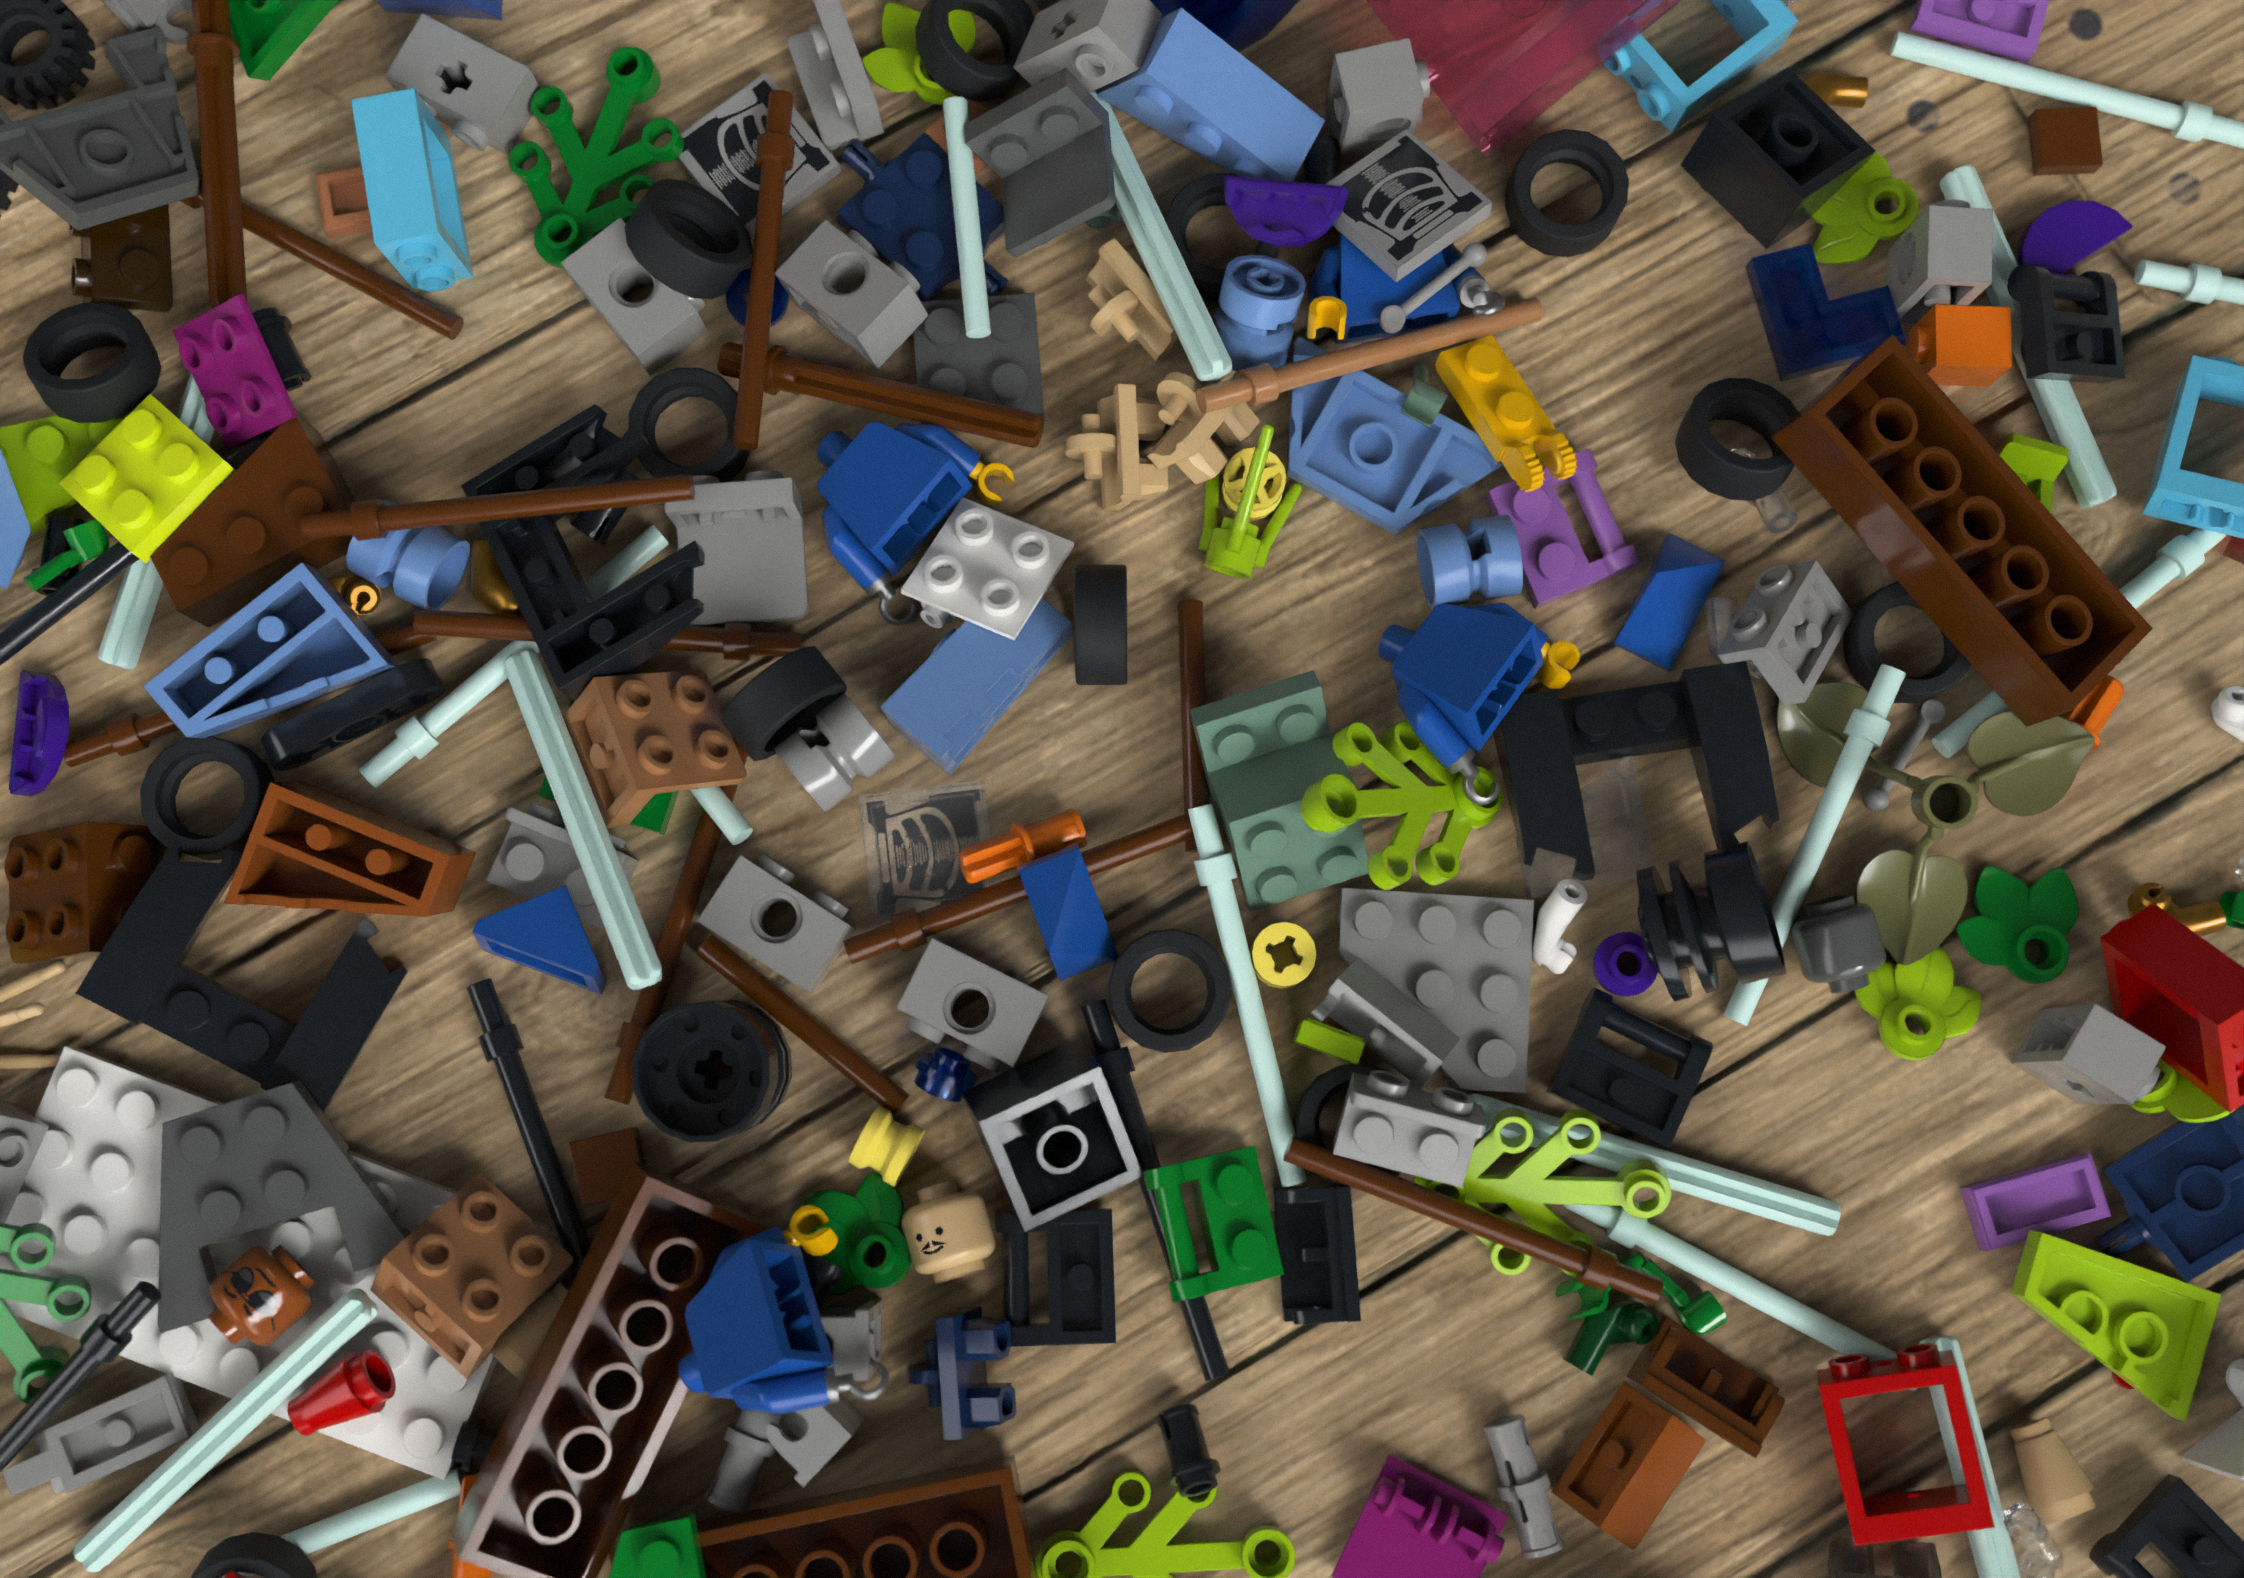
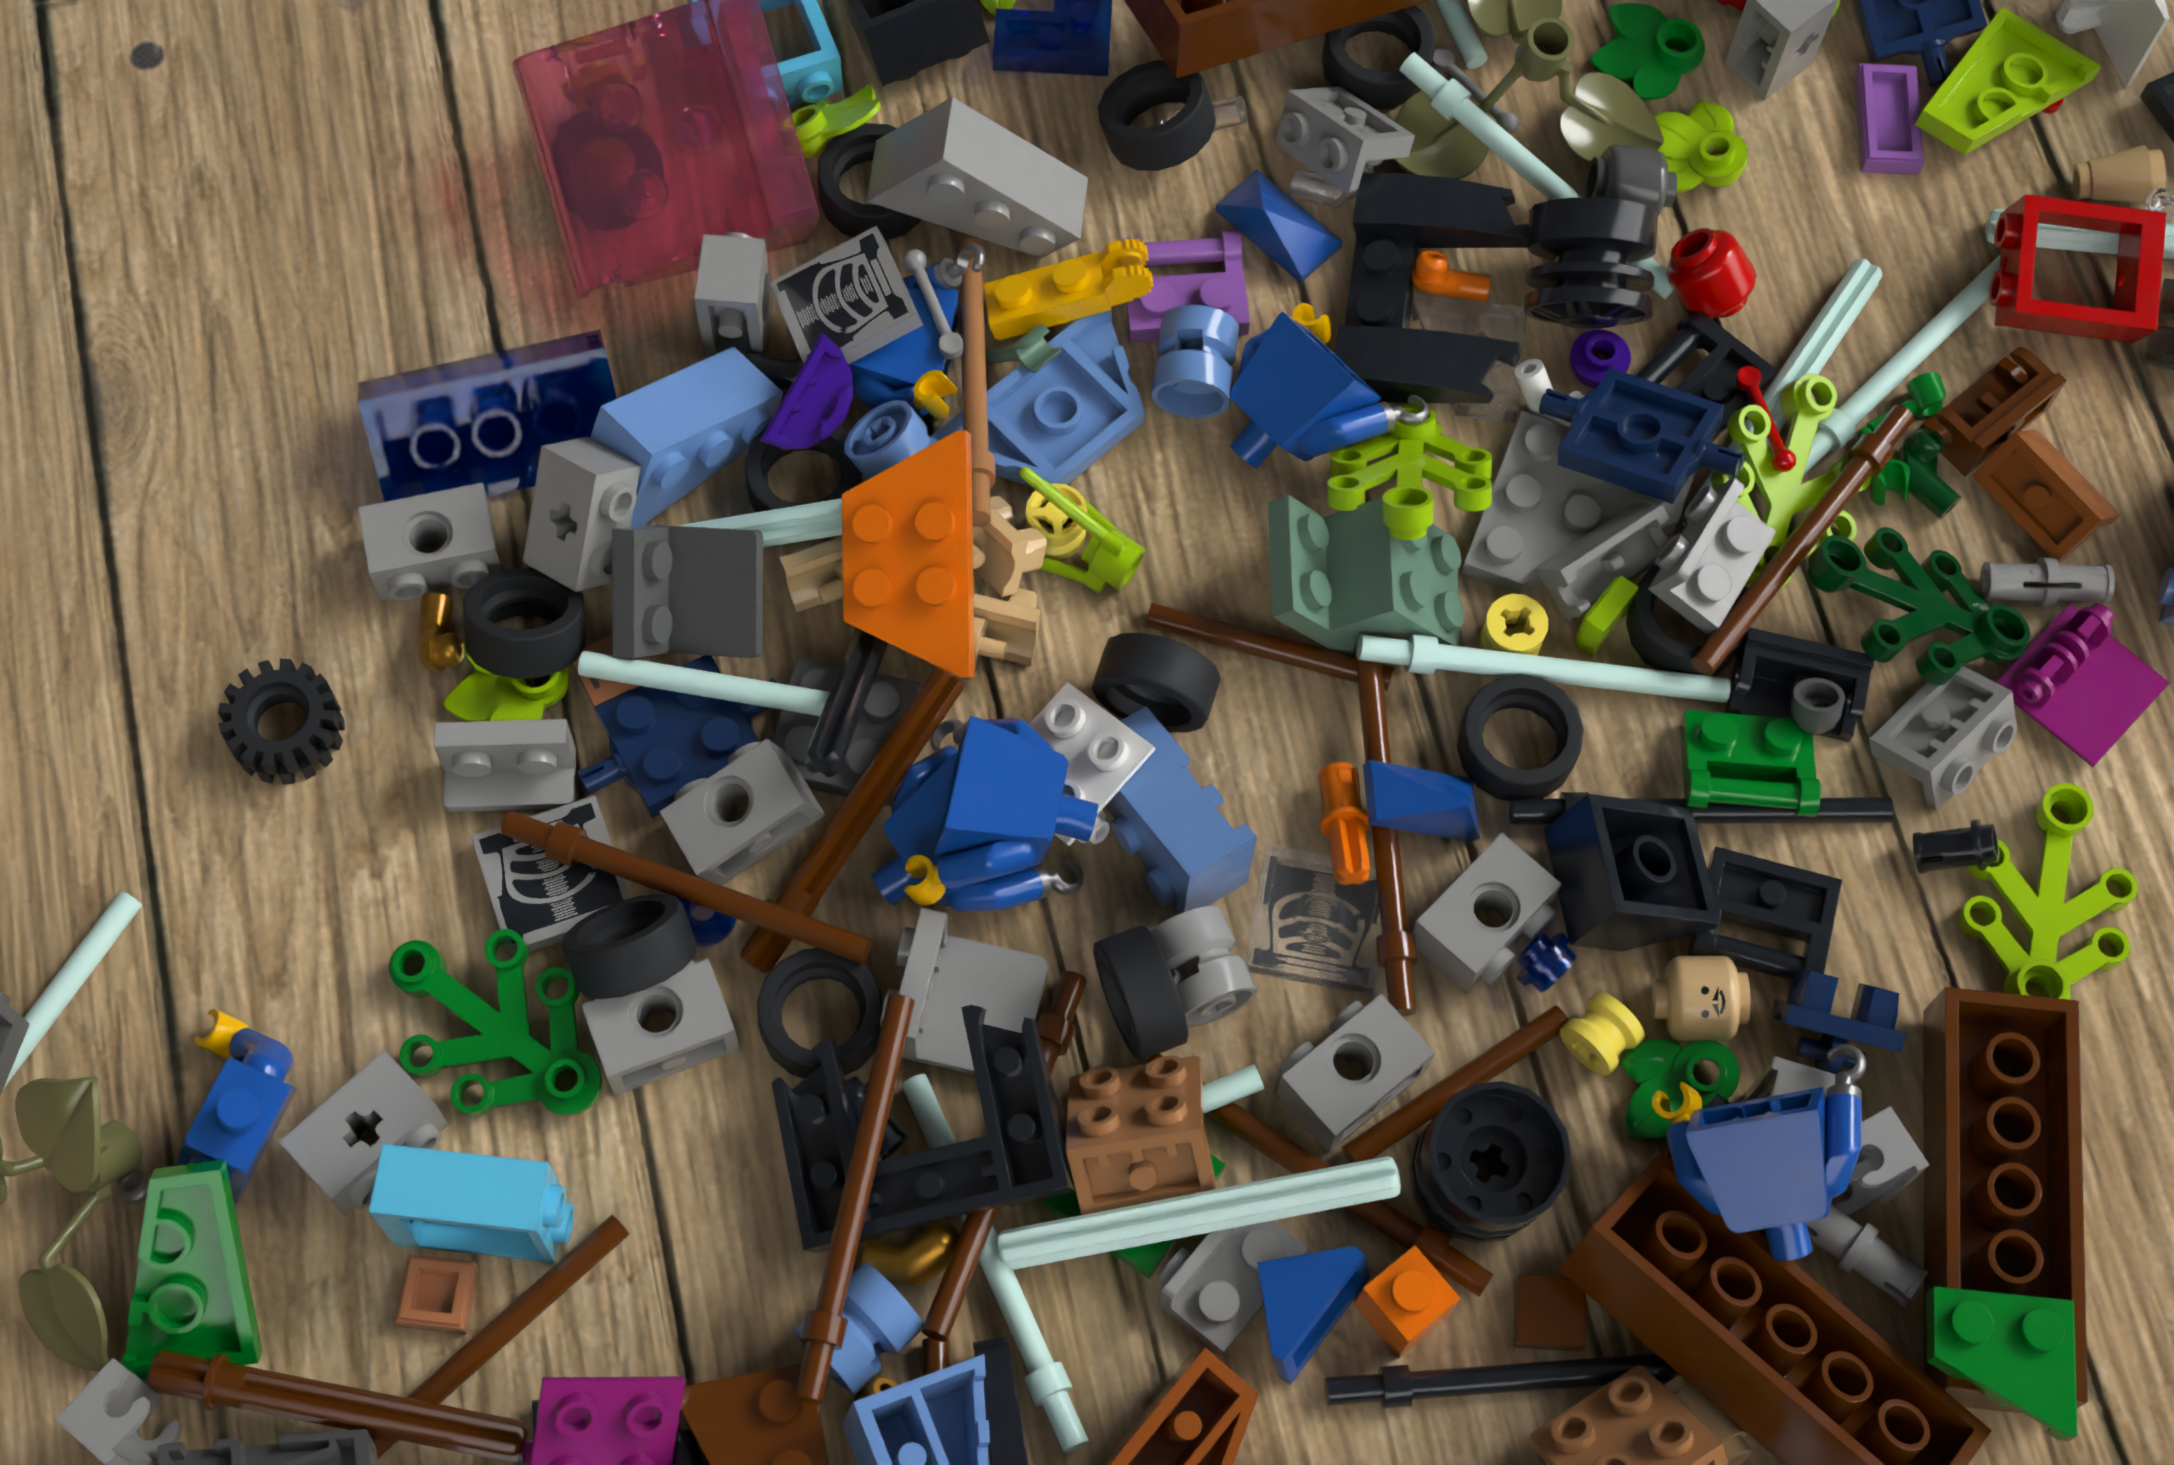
camera: 75 degrees left, 15 degrees down
none -> lime plate [778,84,881,159]
none -> black axle [805,627,888,778]
none -> orange wing [842,430,975,679]
none -> light grey wedge [867,97,1088,258]
none -> blue torso [904,716,1098,906]
none -> orange brick [1354,1245,1461,1358]
none -> orange arm [1411,250,1491,305]
none -> dark blue plate [1539,368,1745,504]
none -> red head [1666,228,1757,318]
none -> red hinge [1735,366,1796,472]
none -> dark grey hinge [1790,678,1845,734]
none -> dark green plant [1807,527,2030,686]
none -> light grey bracket [1869,666,2017,810]

